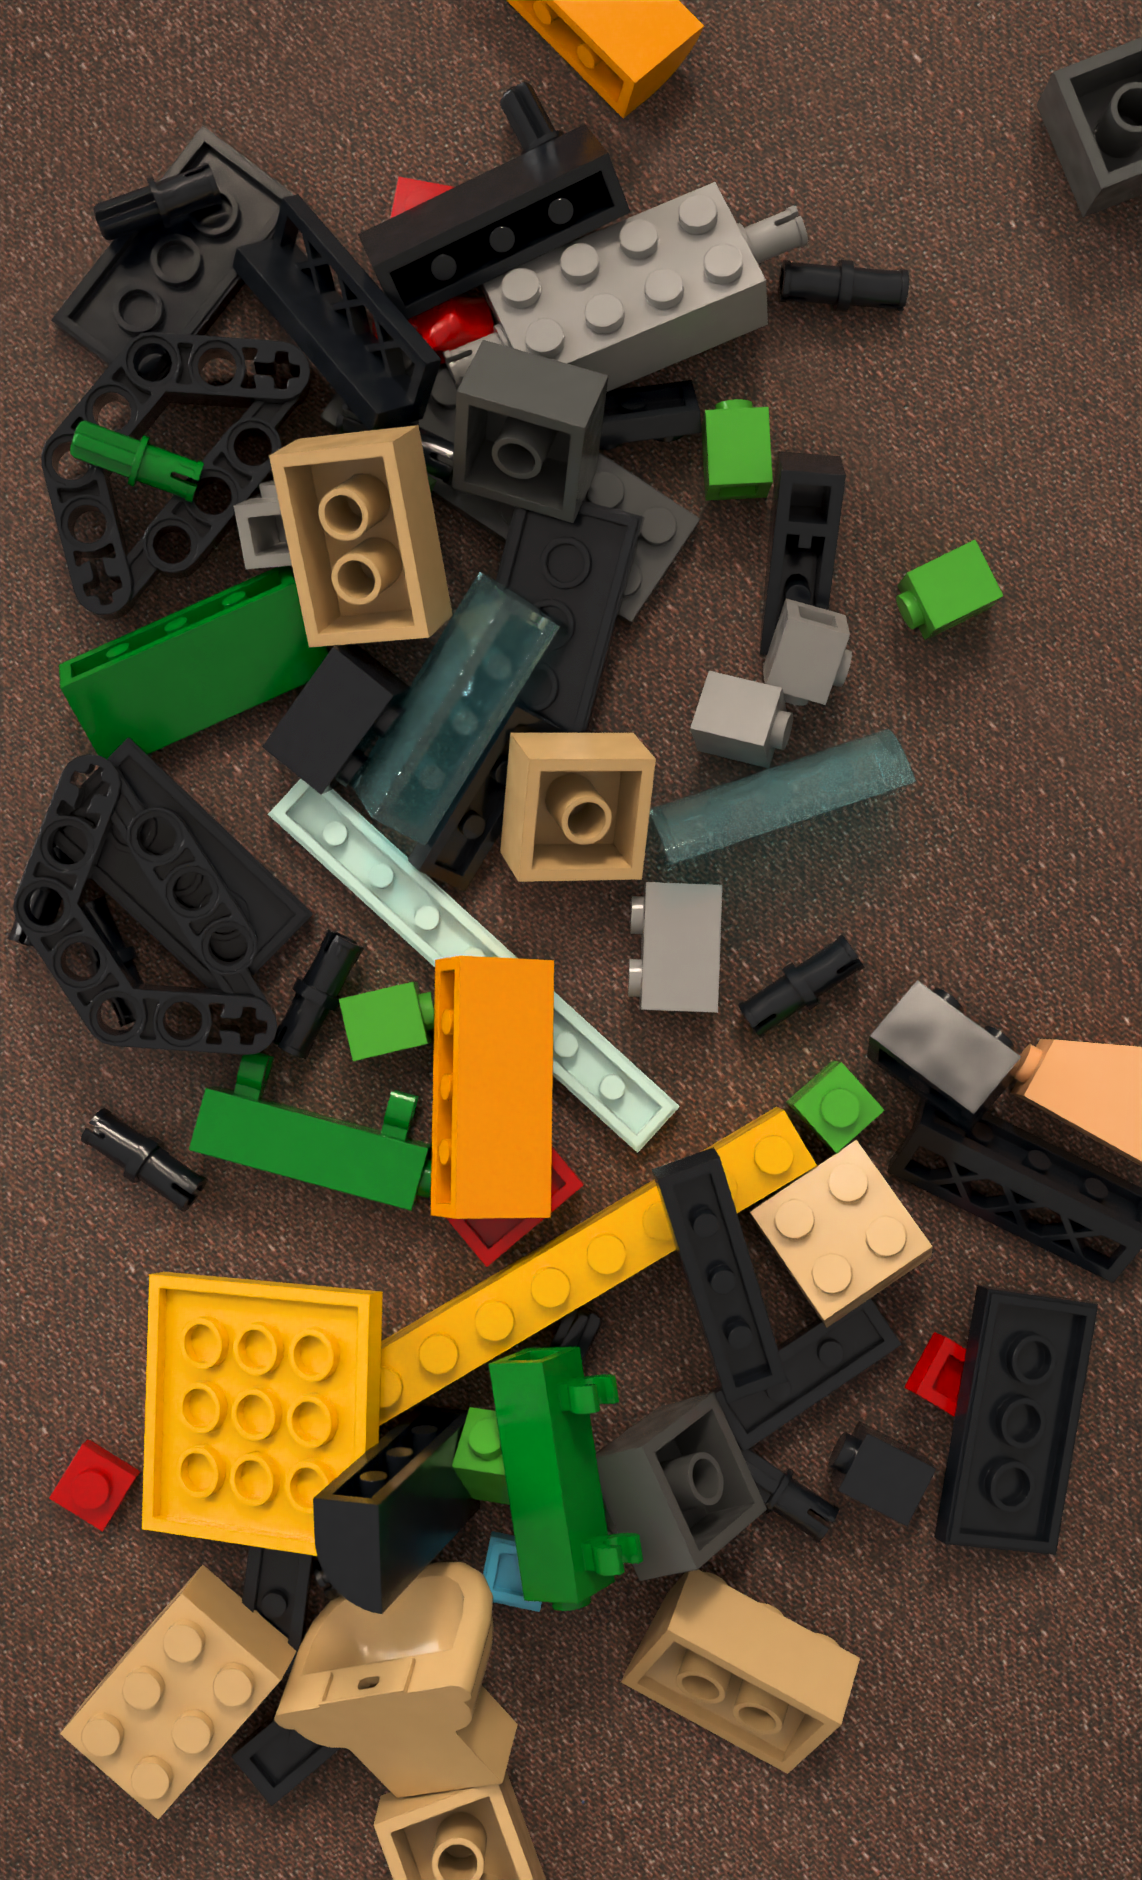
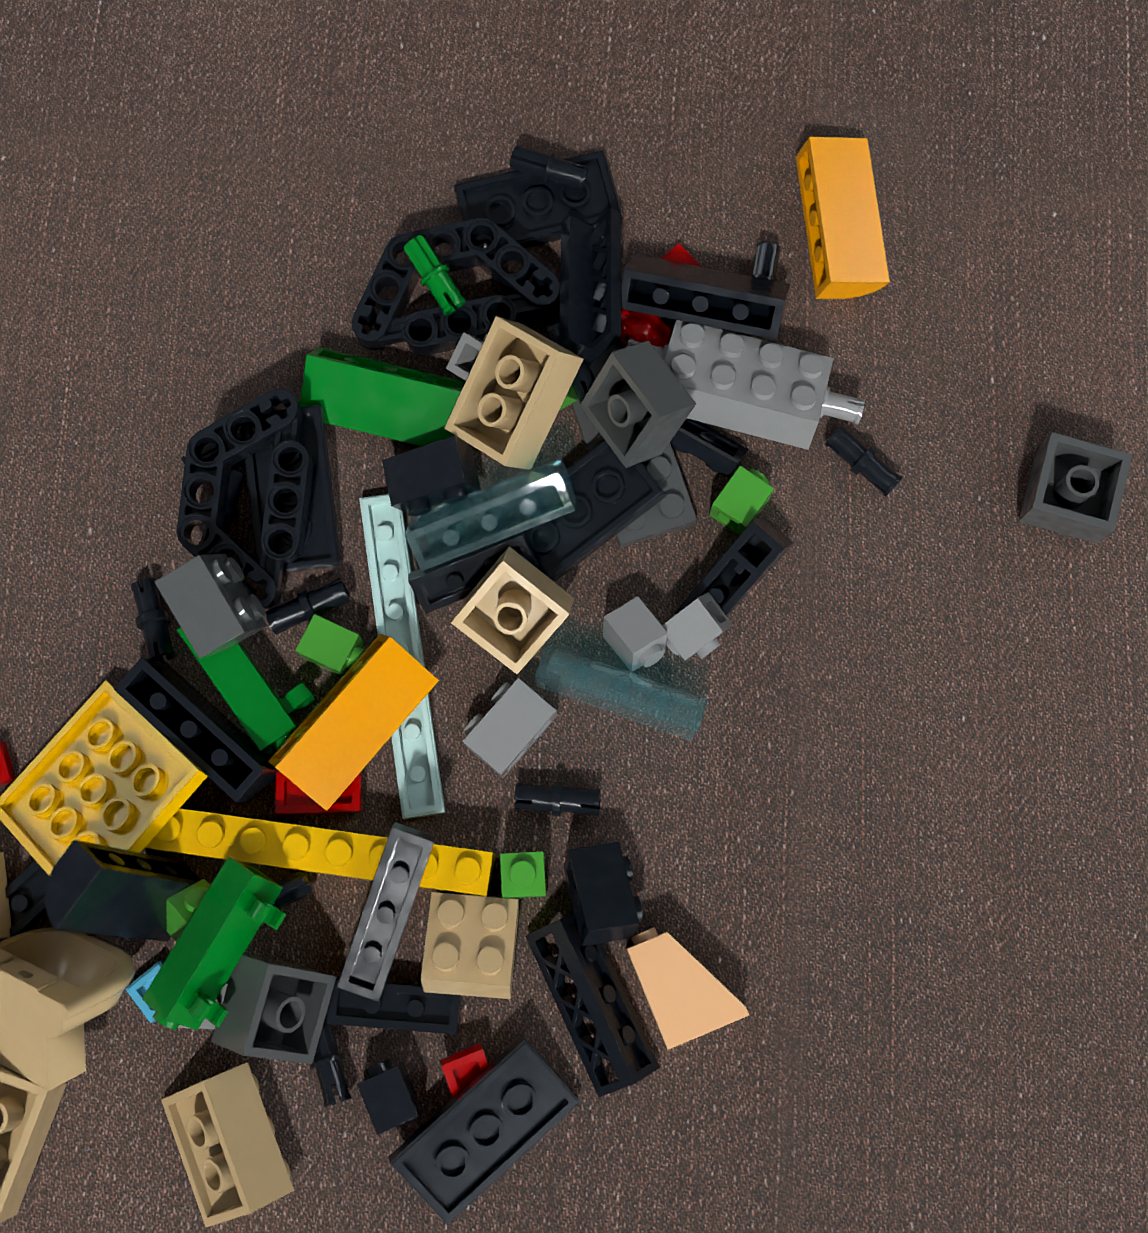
camera: 40 degrees right, 10 degrees down
bright green brick [896,540,1003,640] -> none
none -> black brick [114,657,280,802]
none -> dark grey brick [154,553,267,659]

